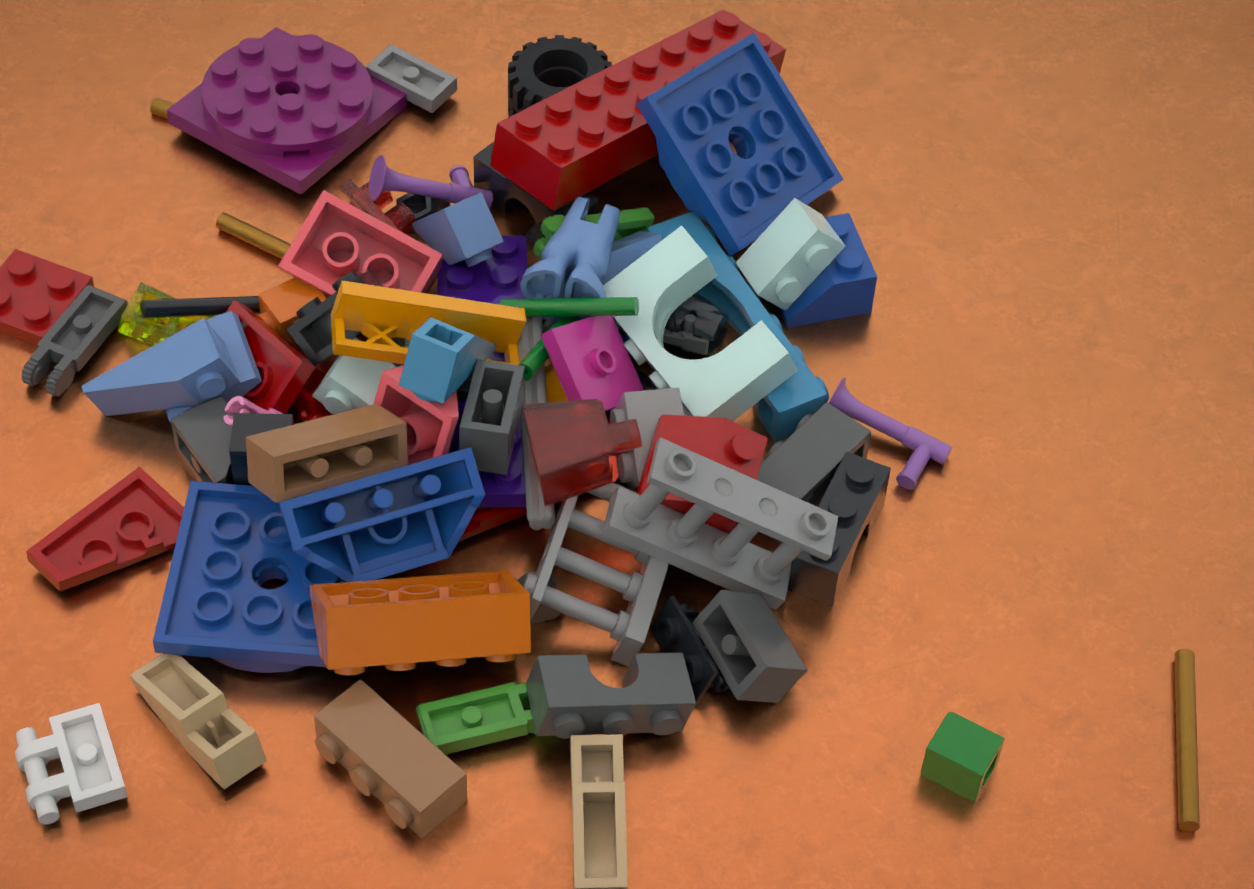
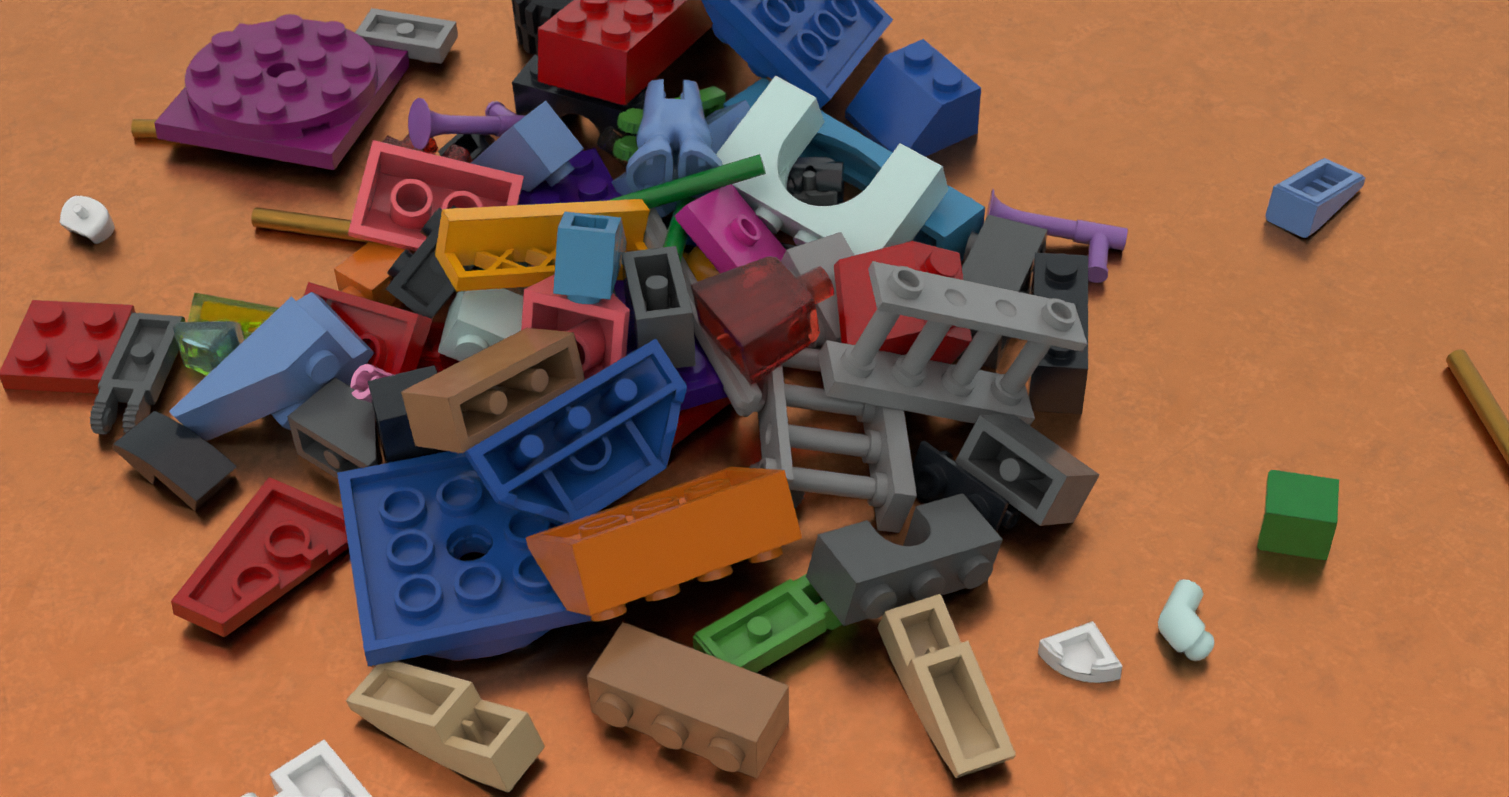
camera: 15 degrees left, 5 degrees down
black bar [141,296,260,318] -> none
light aqua brick [736,198,845,311] -> none
none -> white piece [59,196,115,244]
none -> black slope [113,411,237,511]
none -> clear light blue slope [173,321,245,376]
none -> white tile [1038,621,1123,683]
none -> light aqua arm [1158,579,1215,661]
none -> medium blue slope [1265,158,1366,238]

